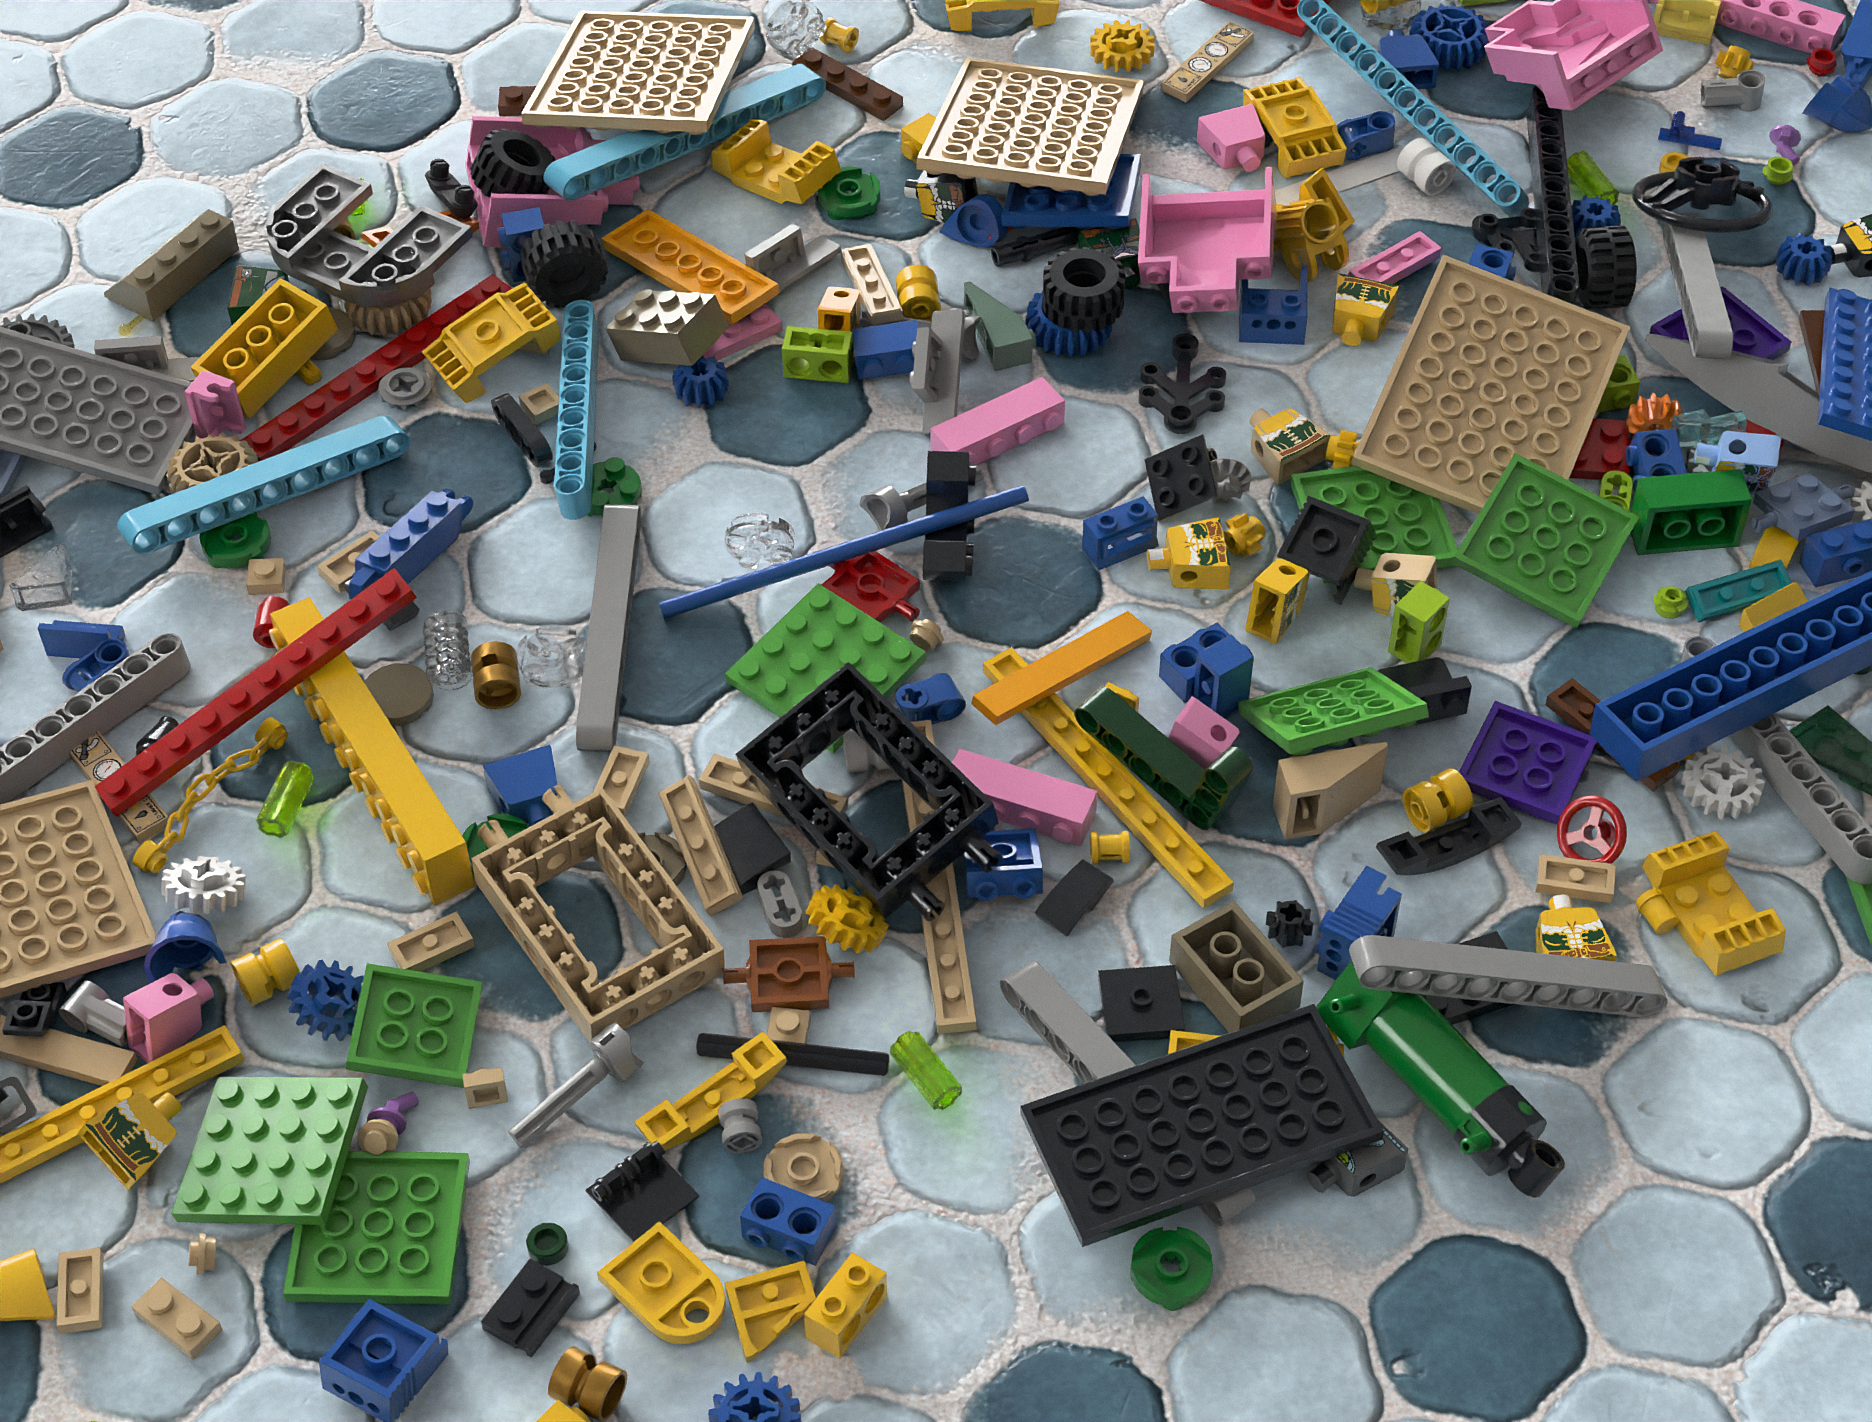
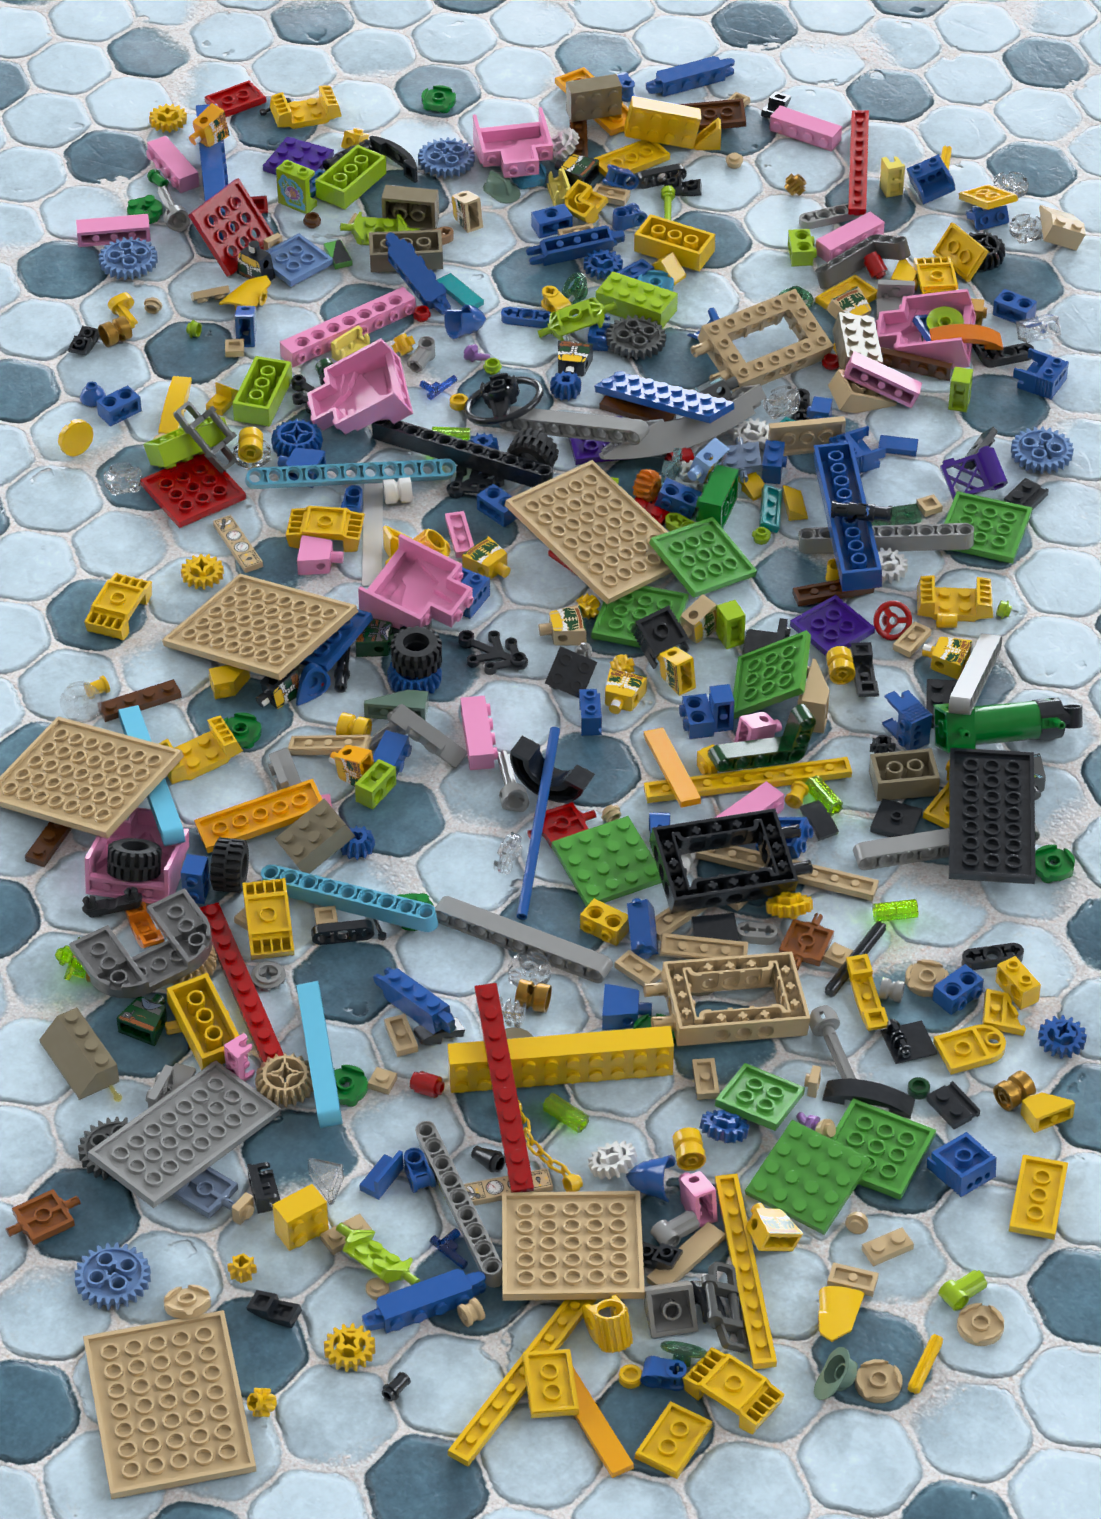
camera: 65 degrees left, 5 degrees down
none -> yellow brick [580,898,629,946]
none -> blue brick [627,898,659,959]
none -> clear neon green axle [805,775,843,816]
none -> black slope [822,1079,915,1119]
none -> black piece [831,500,892,523]
none -> black beam [961,943,1024,970]
none -> lime plate [996,600,1012,619]

